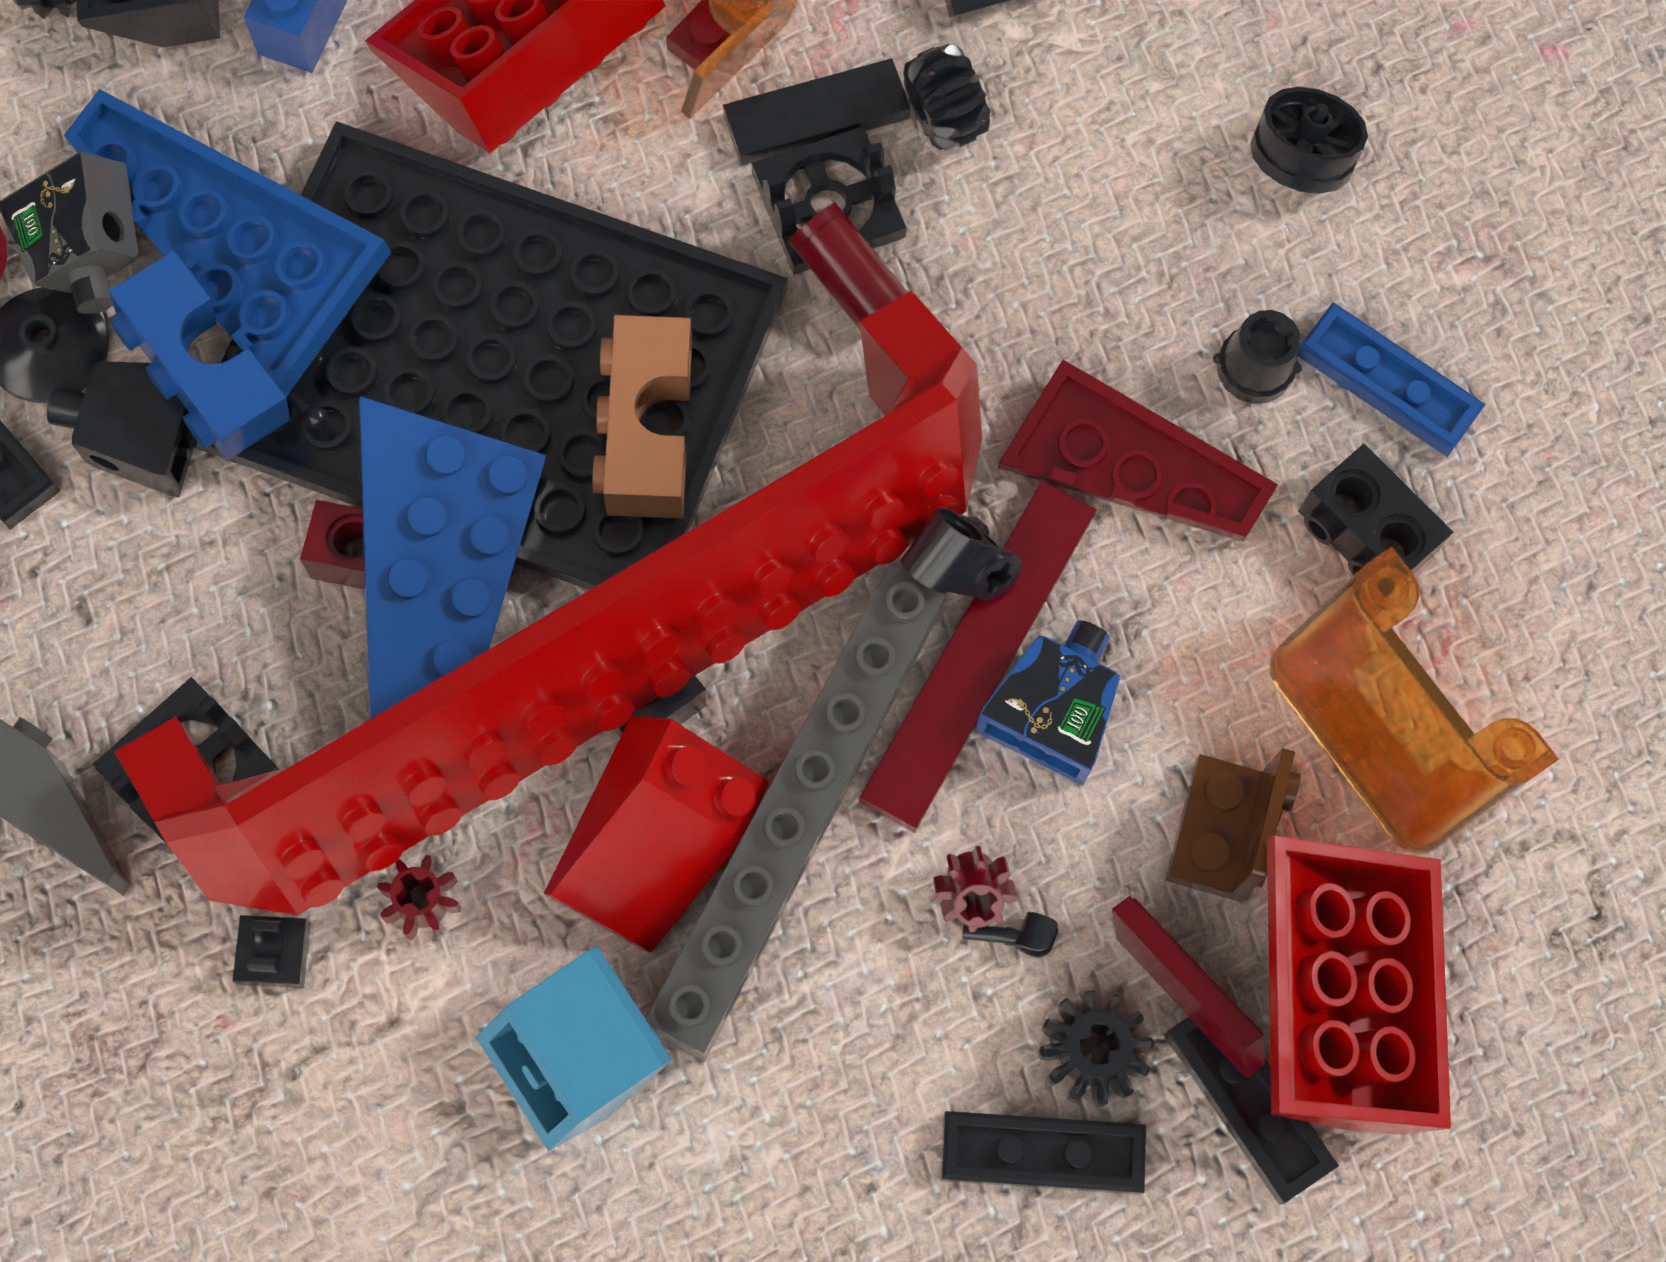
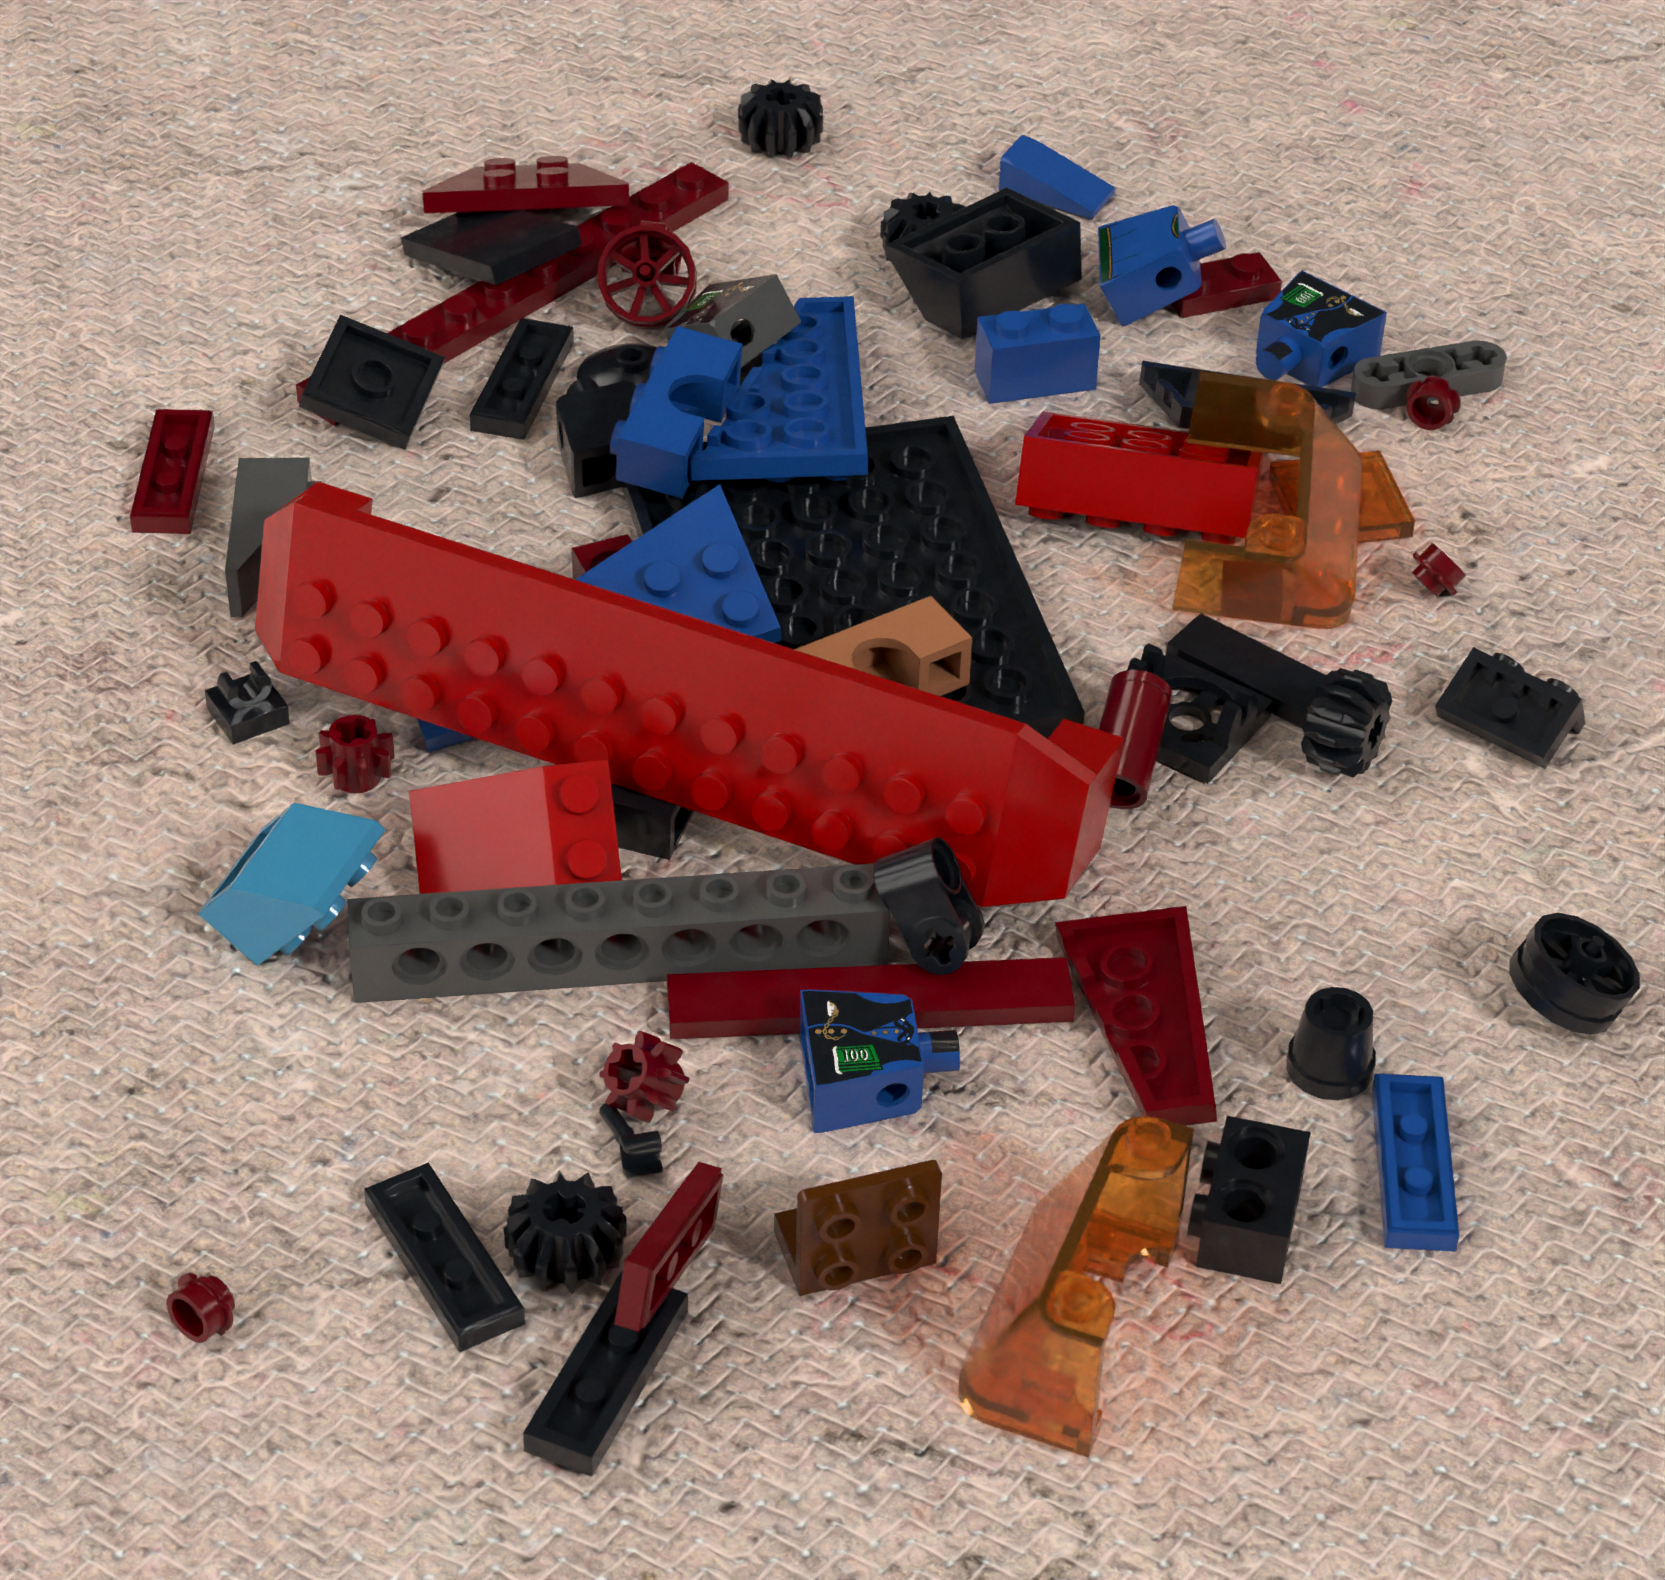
camera: 60 degrees right, 30 degrees down
red slope [1267,835,1451,1135] -> none

